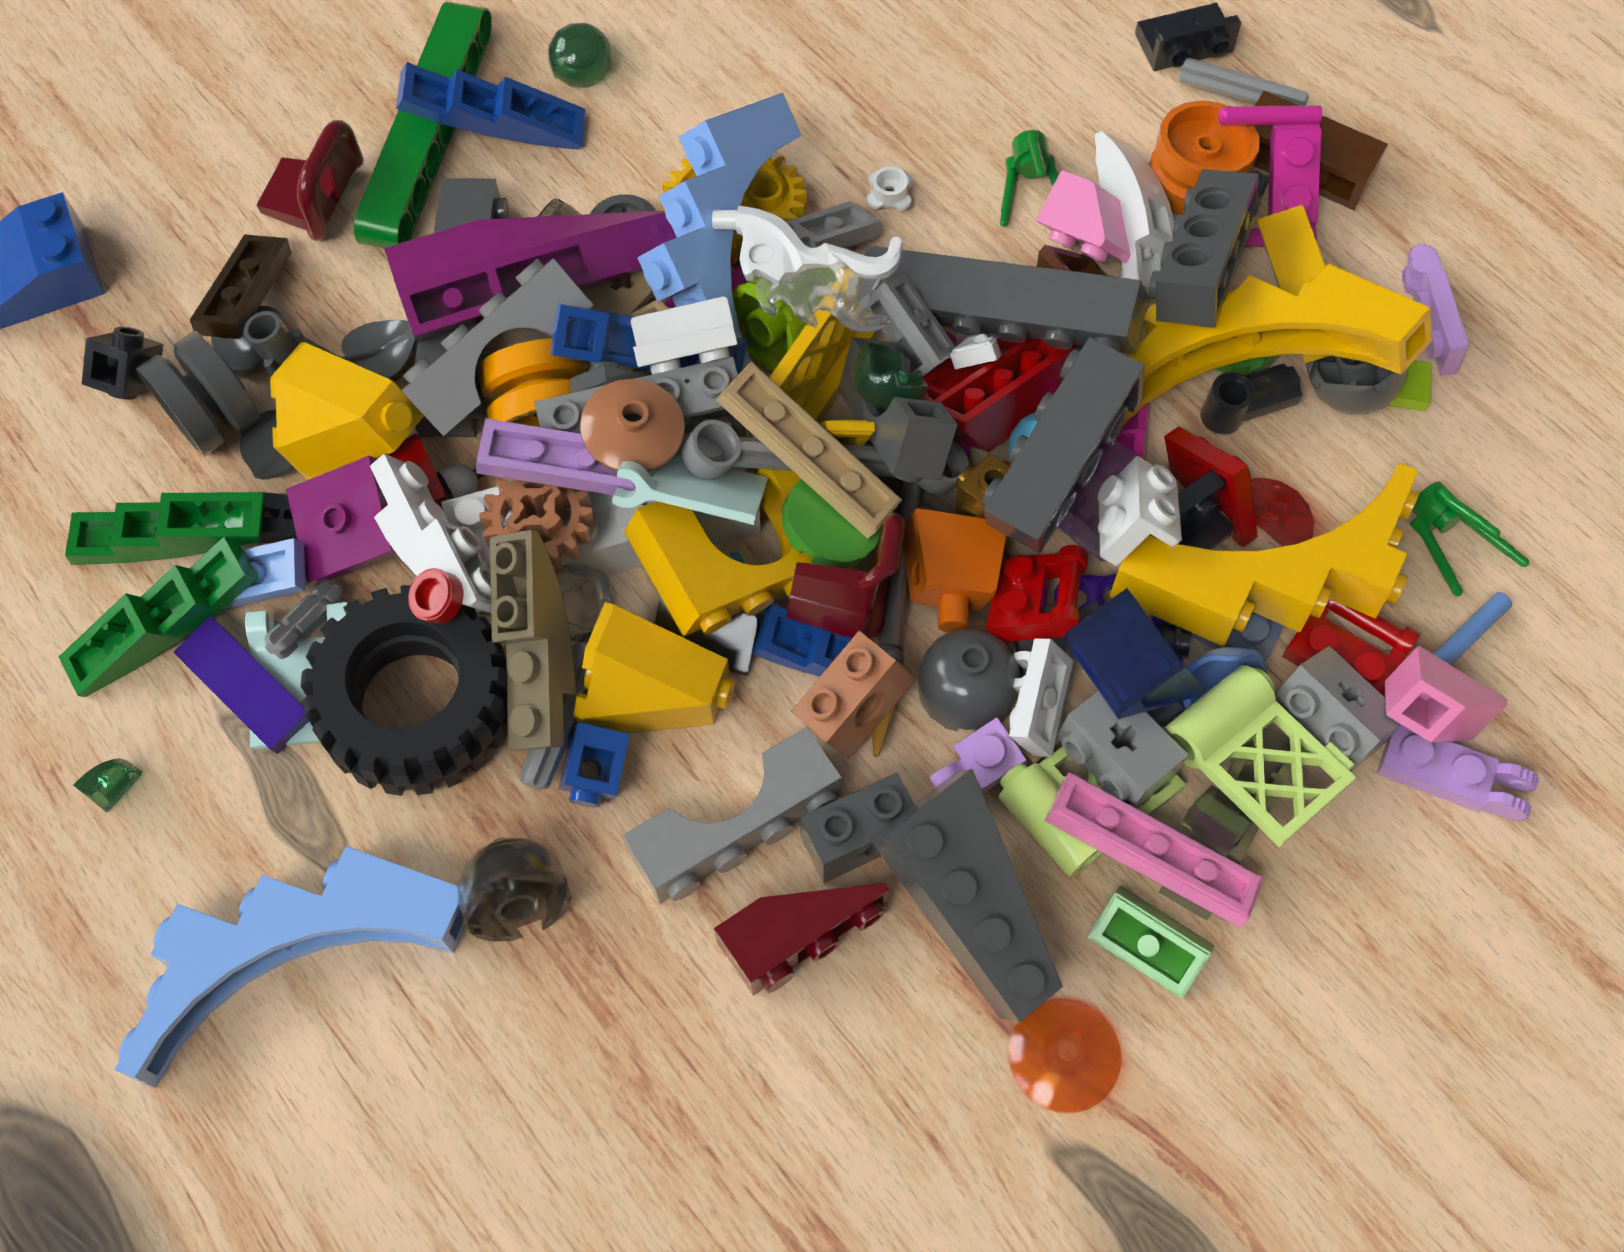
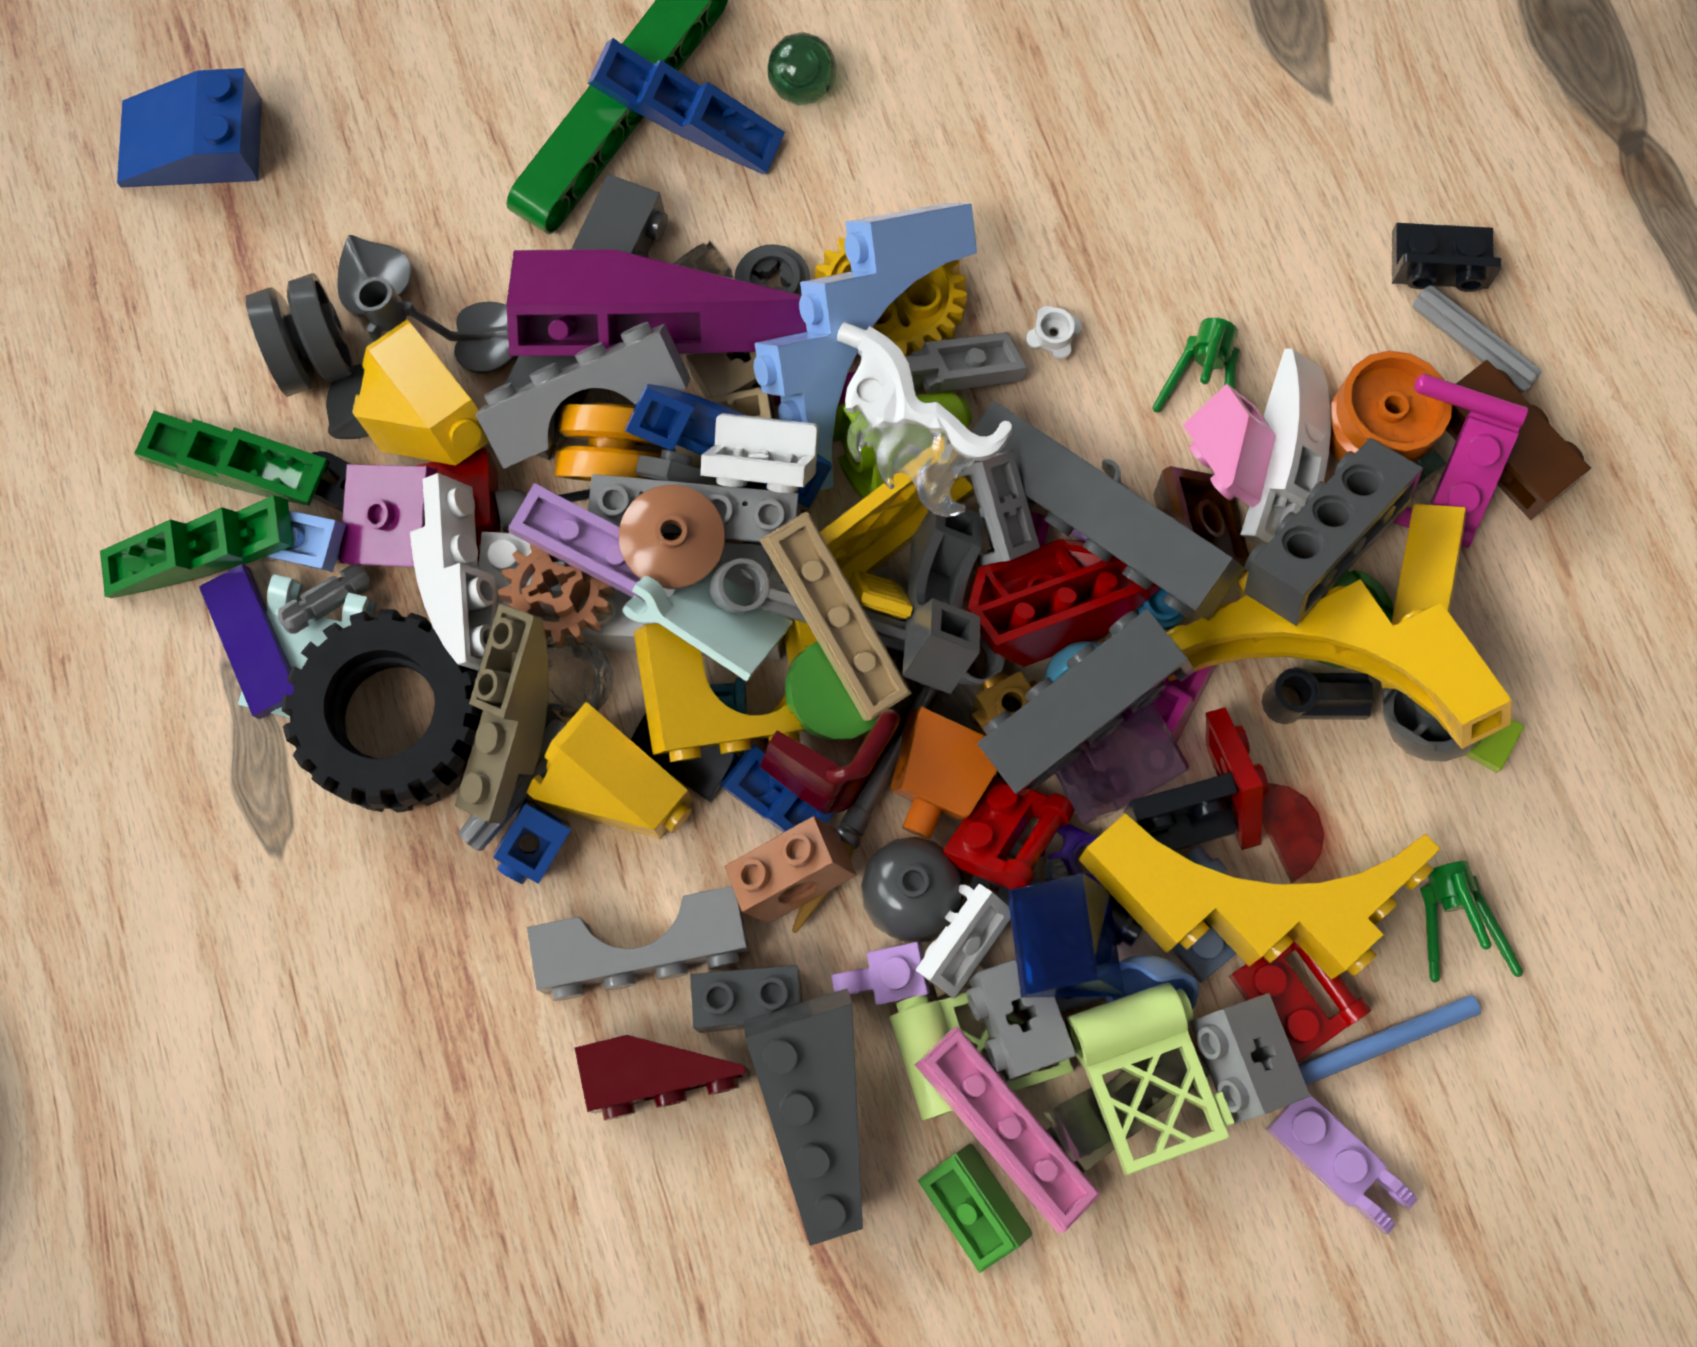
camera: 25 degrees right, 10 degrees up
clear green tile [73,758,143,813] -> none
black brick [81,327,163,400] -> none
light blue arch [115,846,476,1088] -> none
dark brown plate [190,234,292,339] -> none
dark red piece [256,120,364,241] -> none
red tile [408,568,463,624] -> none
clear smoke cylinder [457,838,572,942] -> none
clear green hair [853,342,929,411] -> none
white tile [950,333,1001,369] -> none
clear orange dish [1008,999,1121,1113] -> none
white bracket [1097,456,1182,567] -> none
bright pink slope [1385,645,1507,742] -> none
lavender hinge [1402,243,1469,376] -> none

